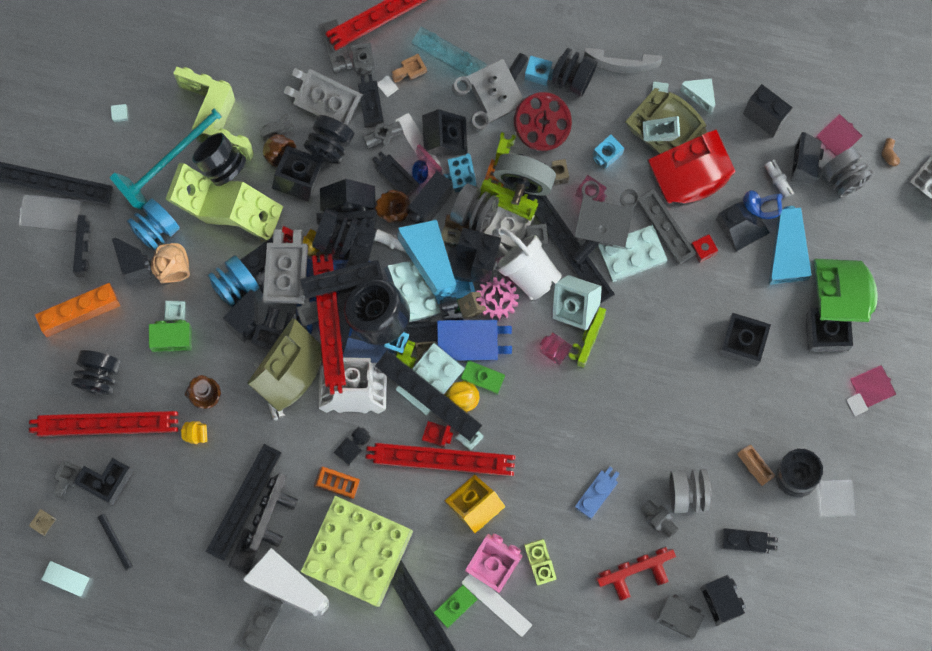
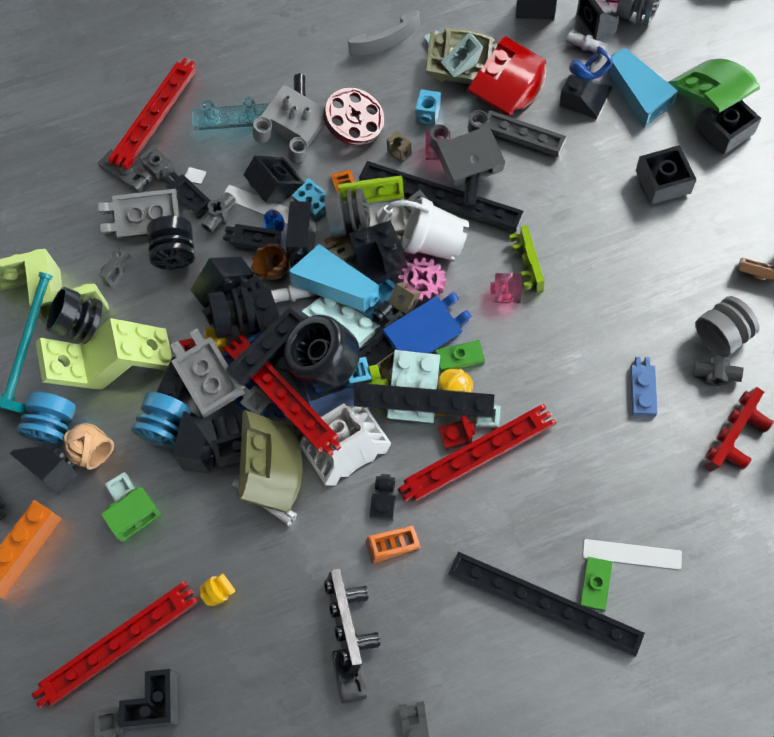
camera: 25 degrees left, 10 degrees down
black wheel [71,350,121,395] -> none
reddish brown hair [185,375,221,409] -> none
black plate [206,444,282,562] -> none
white slope [243,548,330,617] -> none
reddish brown hair [263,134,296,167] -> none
black slope [272,146,324,202] -> none
yellowish green piece [301,496,414,607] -> none
medium nougat plate [392,54,427,83] -> none
clear pink piece [416,144,443,175] -> none
yellow slope [445,474,505,533] -> none
bright pink plate [465,533,523,593] -> none
lime plate [494,132,516,166] -> none
light grey wheel [494,154,556,205] -> none
medium azure brick [524,56,554,86] -> none
yellowish green slope [524,539,557,586] -> none
black wheel [551,48,598,98] -> none
light aqua slope [552,275,602,330] -> none
light aqua plate [598,225,668,282] -> none
light aqua slope [680,79,715,114] -> none
red piece [691,234,718,263] -> none

